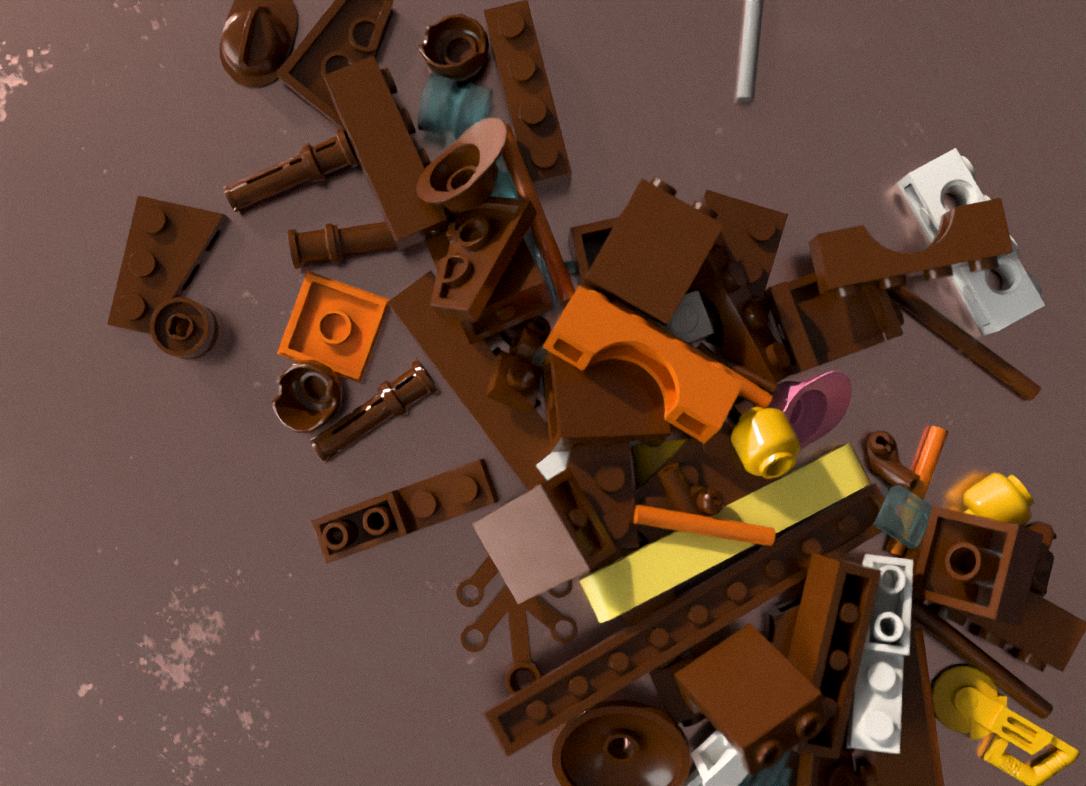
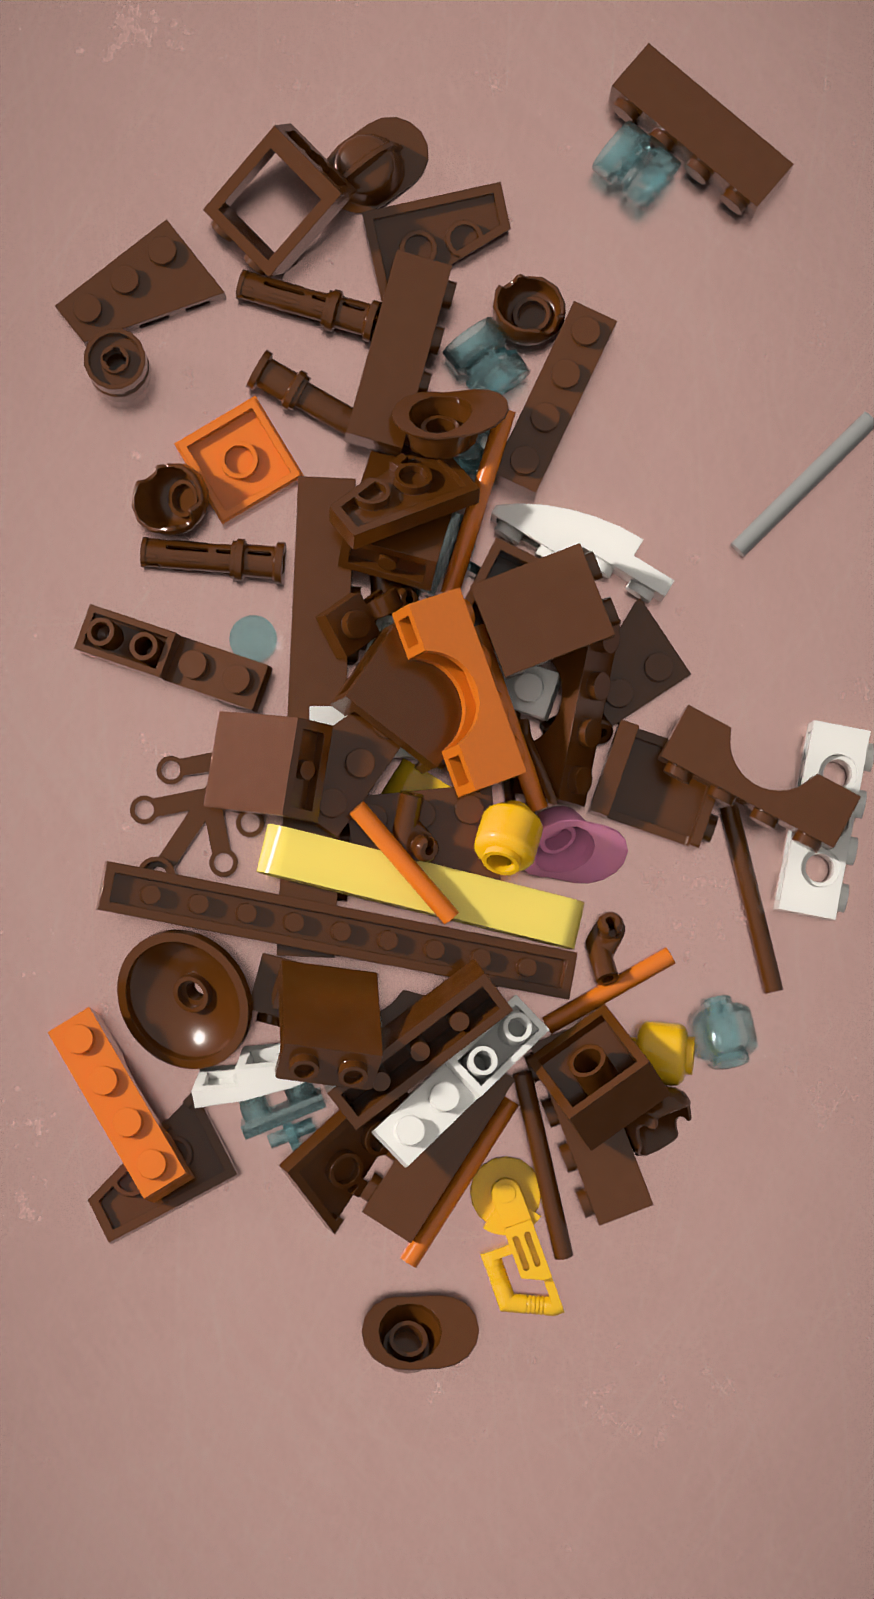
camera: 30 degrees right, 0 degrees up
clear light blue tile [873,484,932,549] -> none
none -> reddish brown window [203,123,357,277]
none -> clear light blue tile [229,615,278,663]
none -> white slope [490,503,675,603]
none -> clear light blue head [691,995,759,1070]

